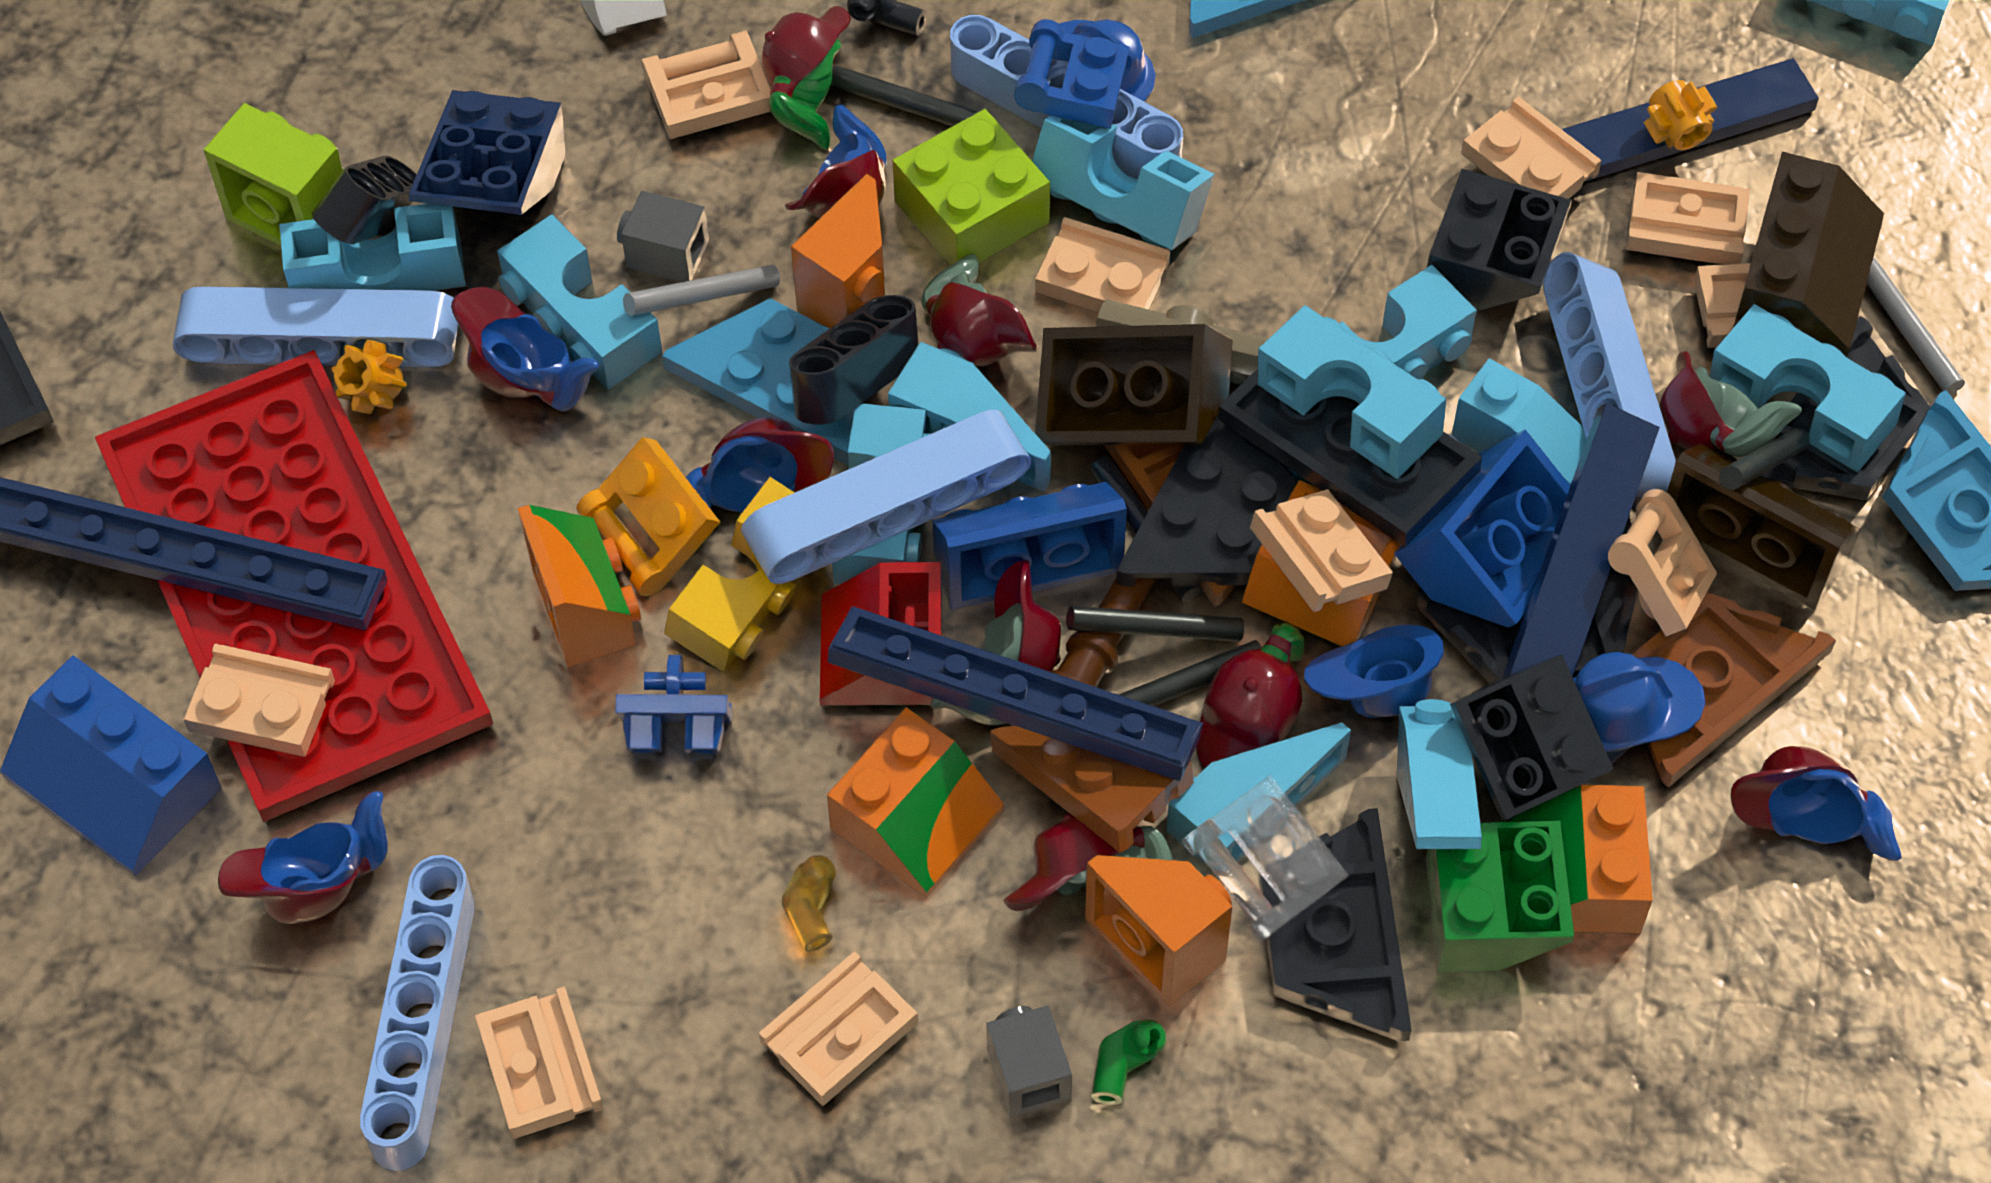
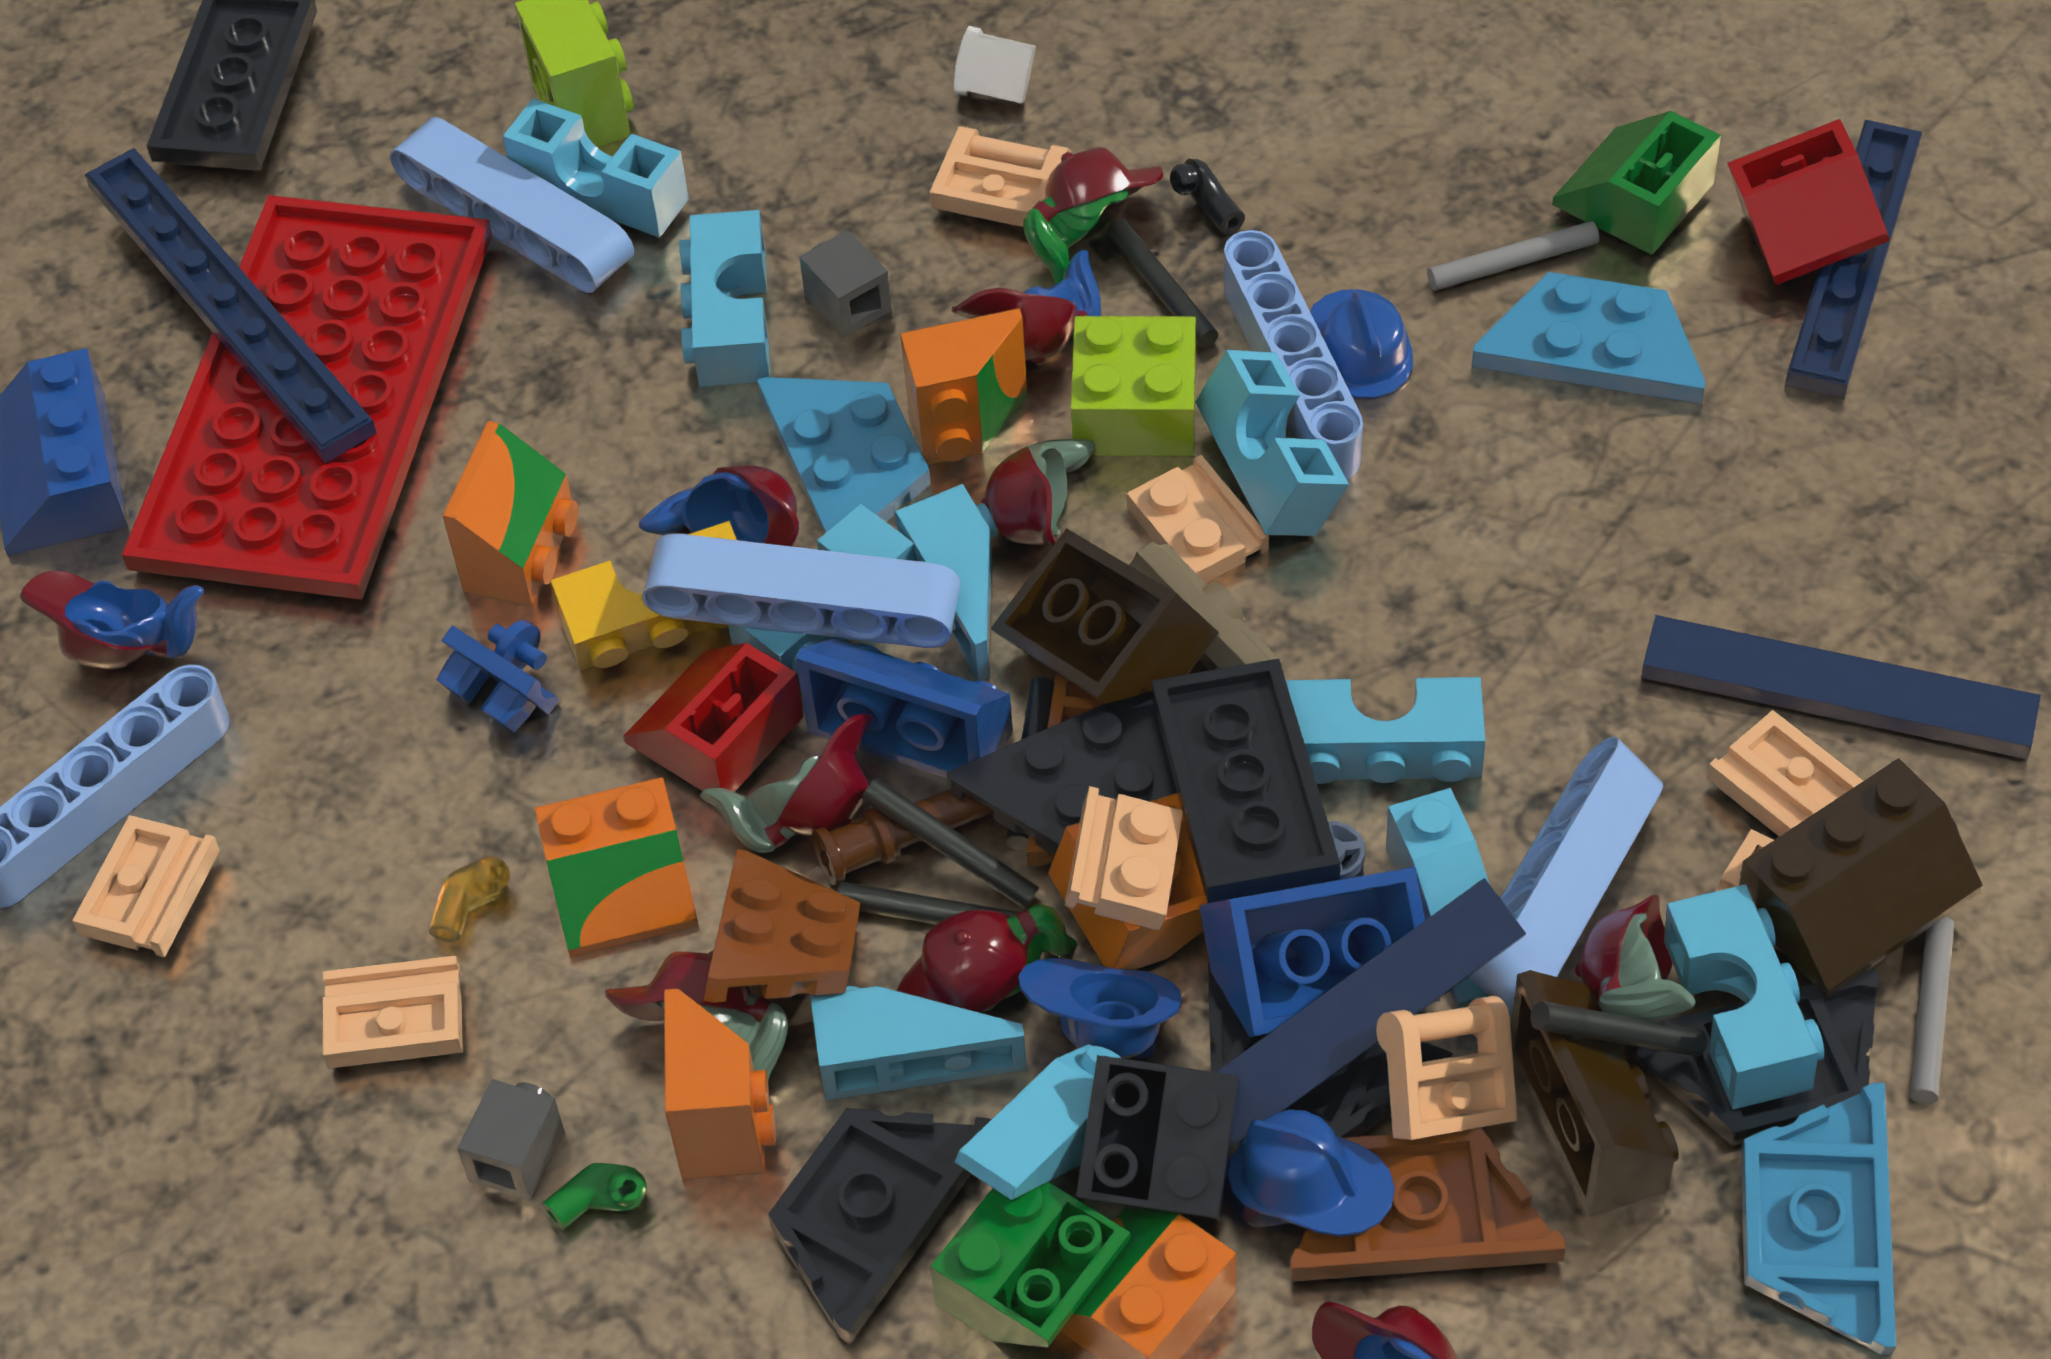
camera: 40 degrees right, 5 degrees down
light nougat plate [183,644,335,757] -> none
black beam [312,156,417,244] -> none
light orange gear [331,339,407,414] -> none
dark blue slope [408,90,565,215] -> none
blue hair [451,287,599,411] -> none
light orange plate [576,437,720,597] -> none
light grey bar [623,264,780,316] -> none
black beam [789,295,919,425] -> none
dark blue tile [828,606,1203,782] -> none
blue plate [1014,19,1130,129] -> none
clear plate [1181,775,1349,943] -> none
medium azure arch [1258,305,1446,479] -> none
black slope [1427,169,1572,311] -> none
light nougat plate [1461,96,1602,199] -> none
light orange gear [1643,80,1718,150] -> none

